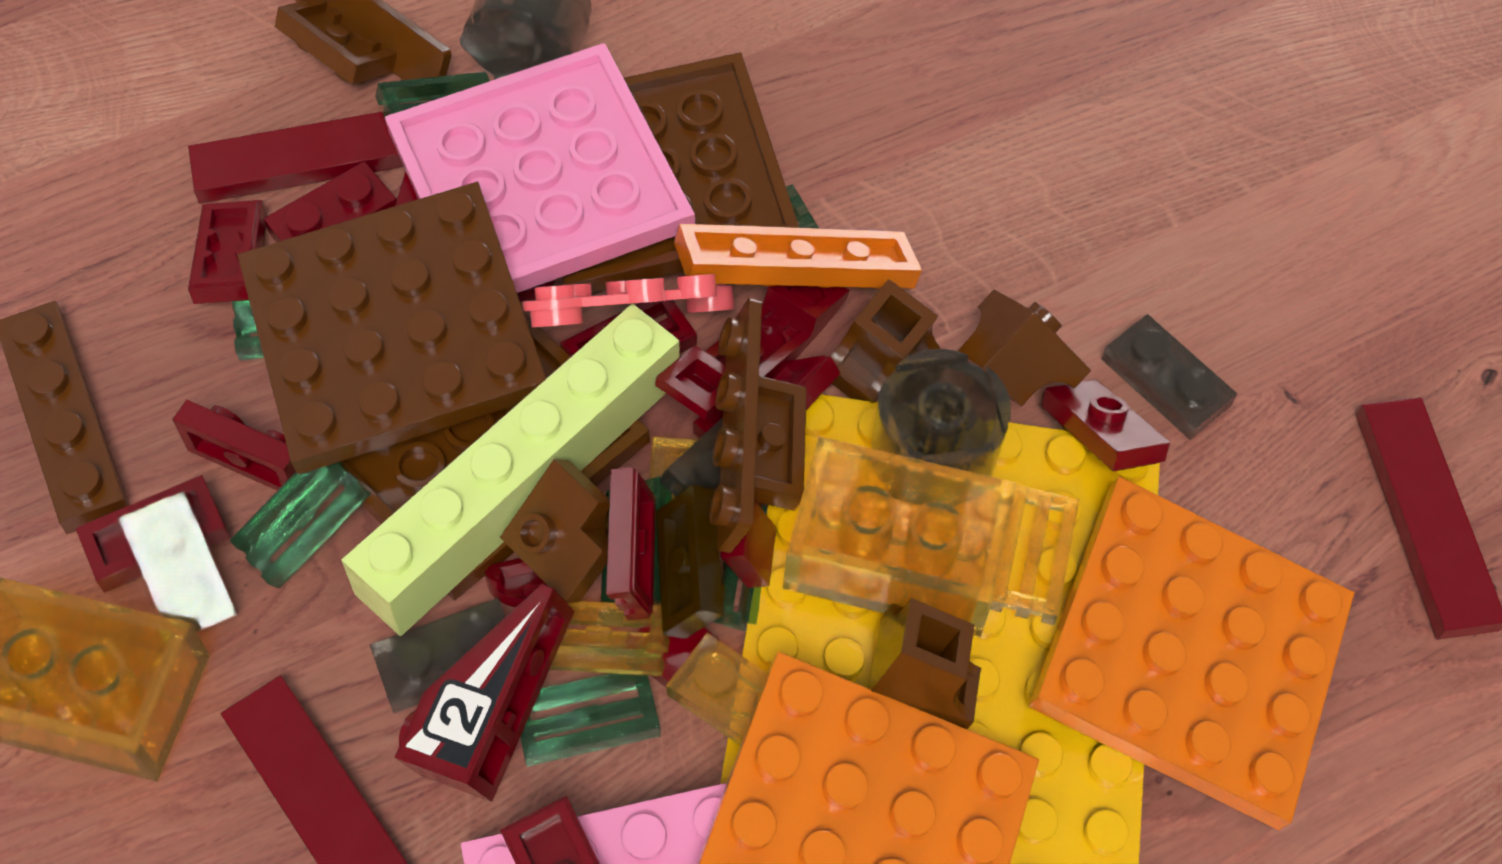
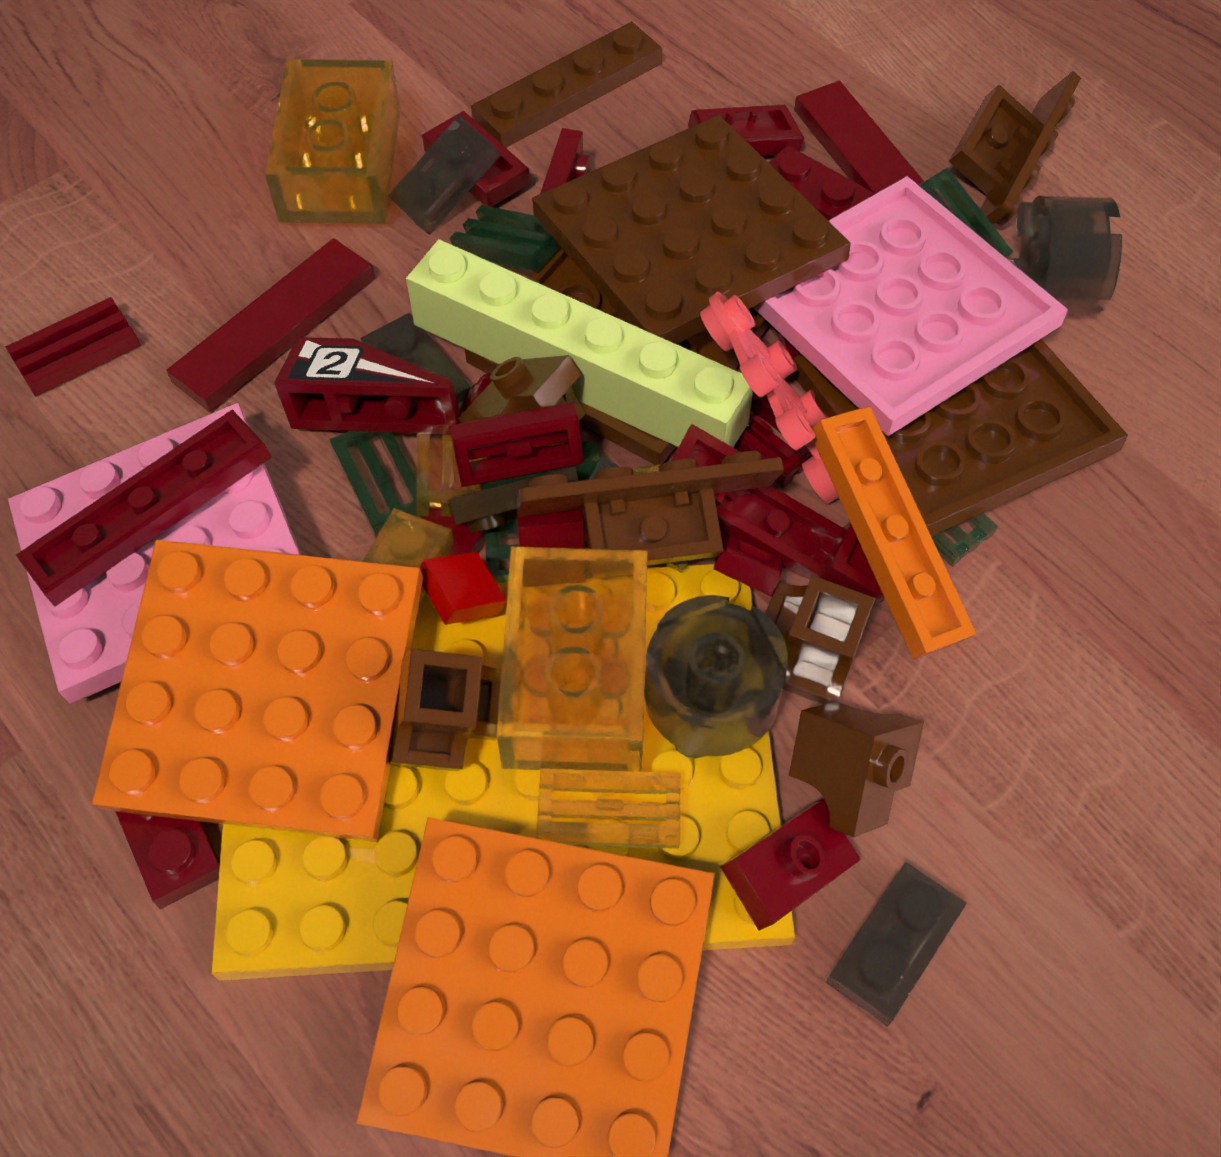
camera: 80 degrees right, 0 degrees up
none -> red tile [419,552,507,625]

